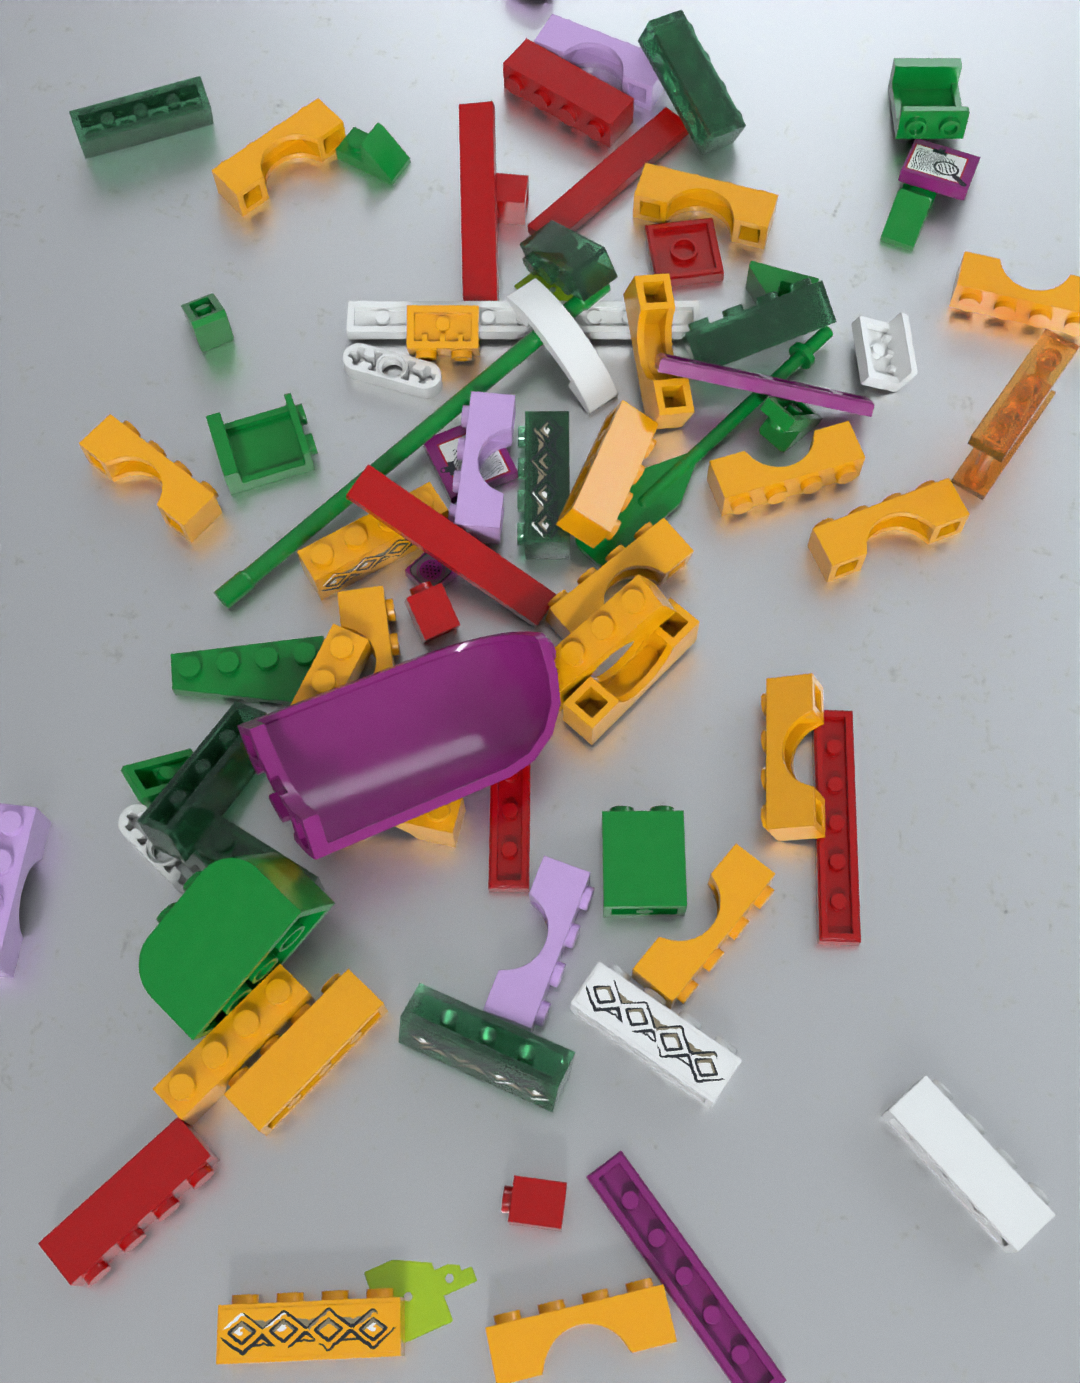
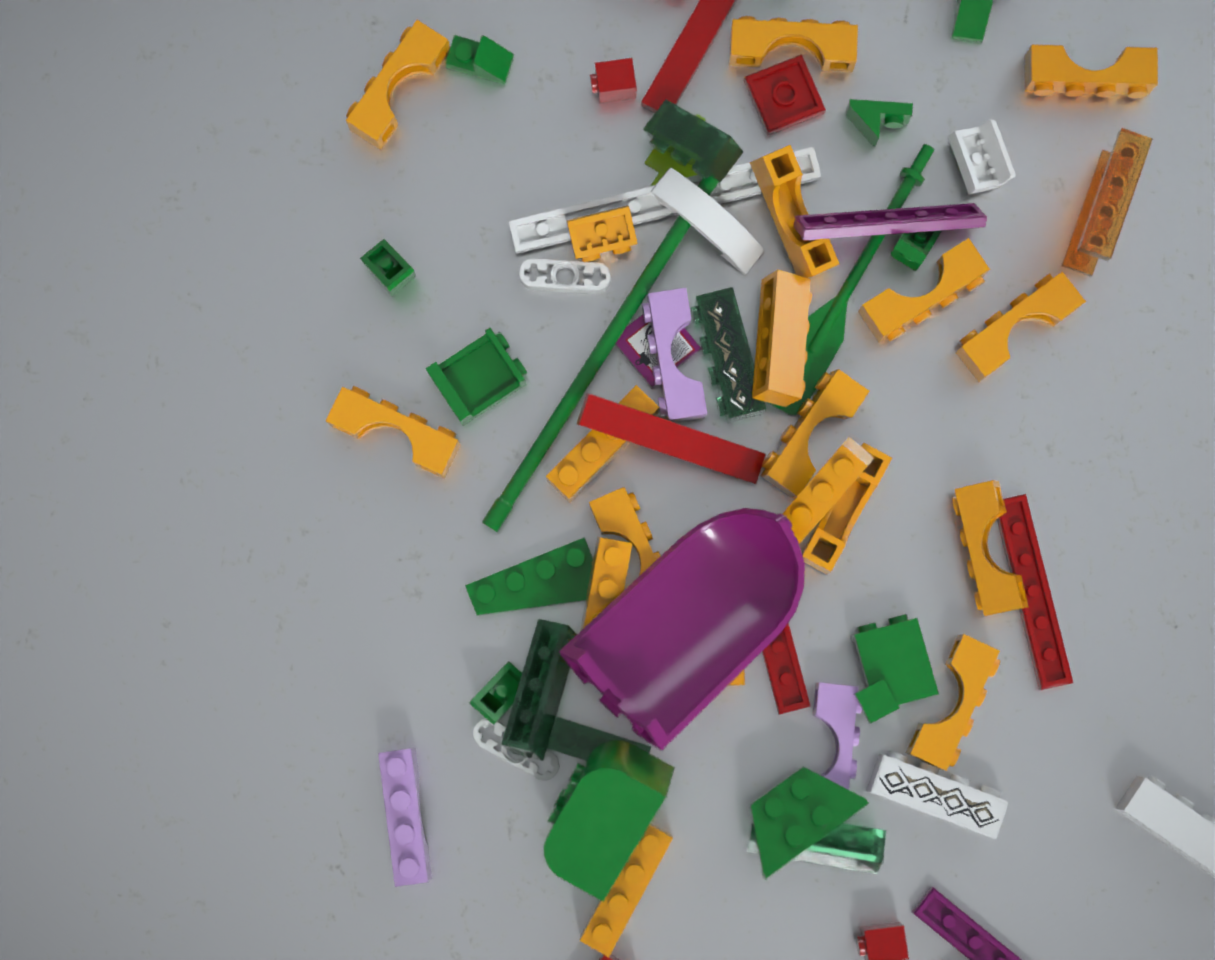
camera: 15 degrees left, 15 degrees up
clear green brick [69,76,214,159] -> none
light orange brick [223,969,388,1136] -> none
red brick [404,581,460,644] -> none
magenta tile [405,552,458,588] -> none
red tile [459,101,499,301] -> none
clear green brick [682,278,837,366] -> none
none -> green wing [750,767,869,881]
none -> green tile [854,679,900,724]

